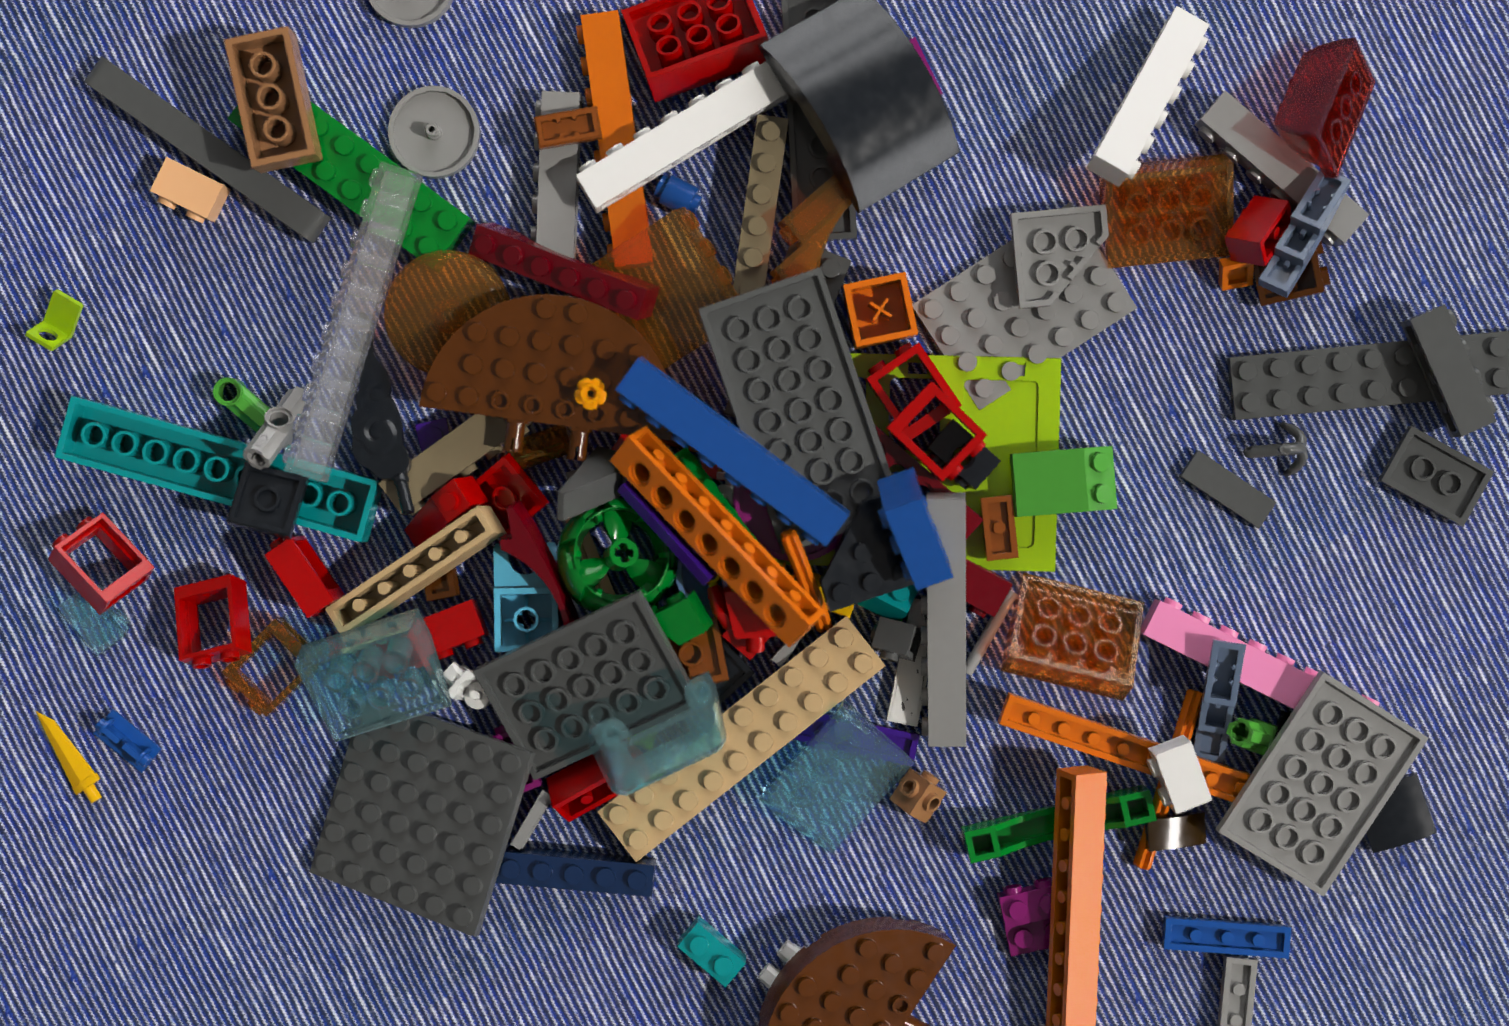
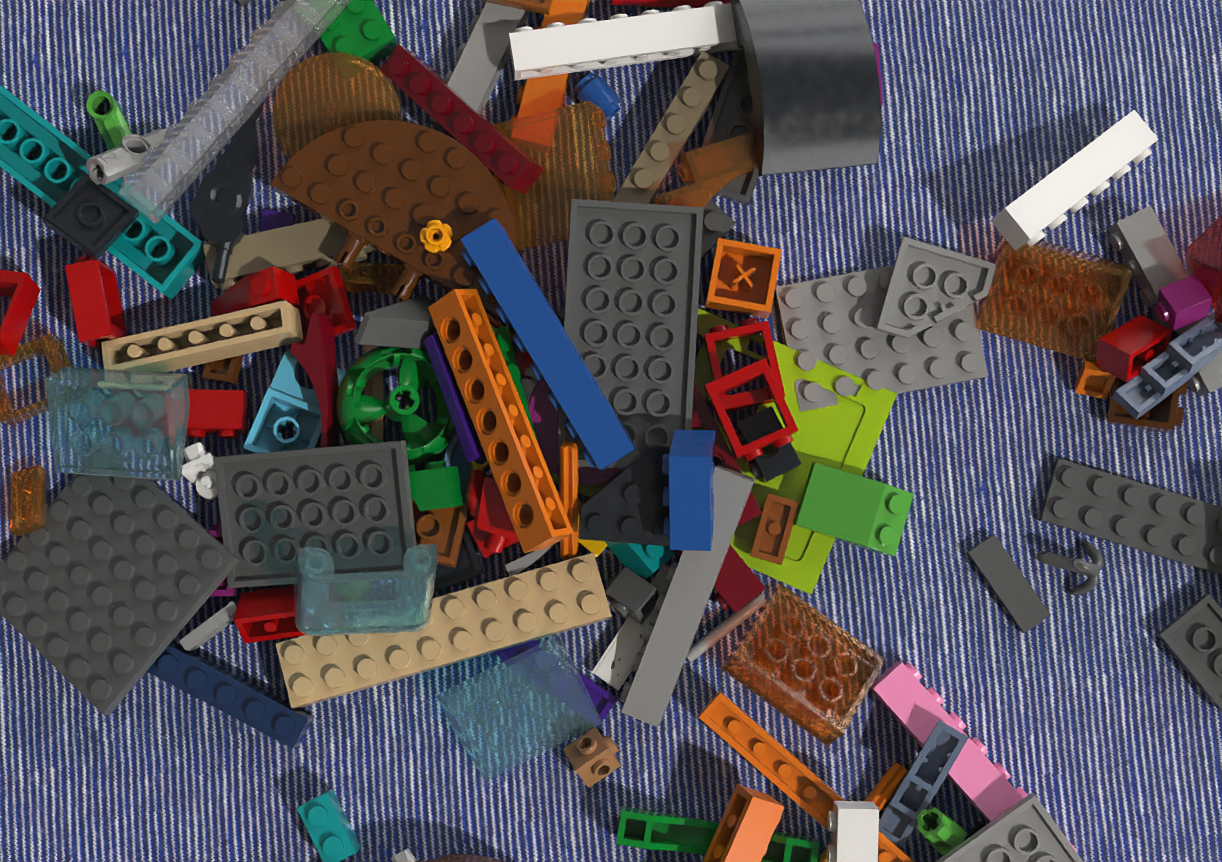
camera: 25 degrees right, 5 degrees down
none -> clear orange plate [9,465,47,536]
none -> magenta brick [1155,274,1212,331]

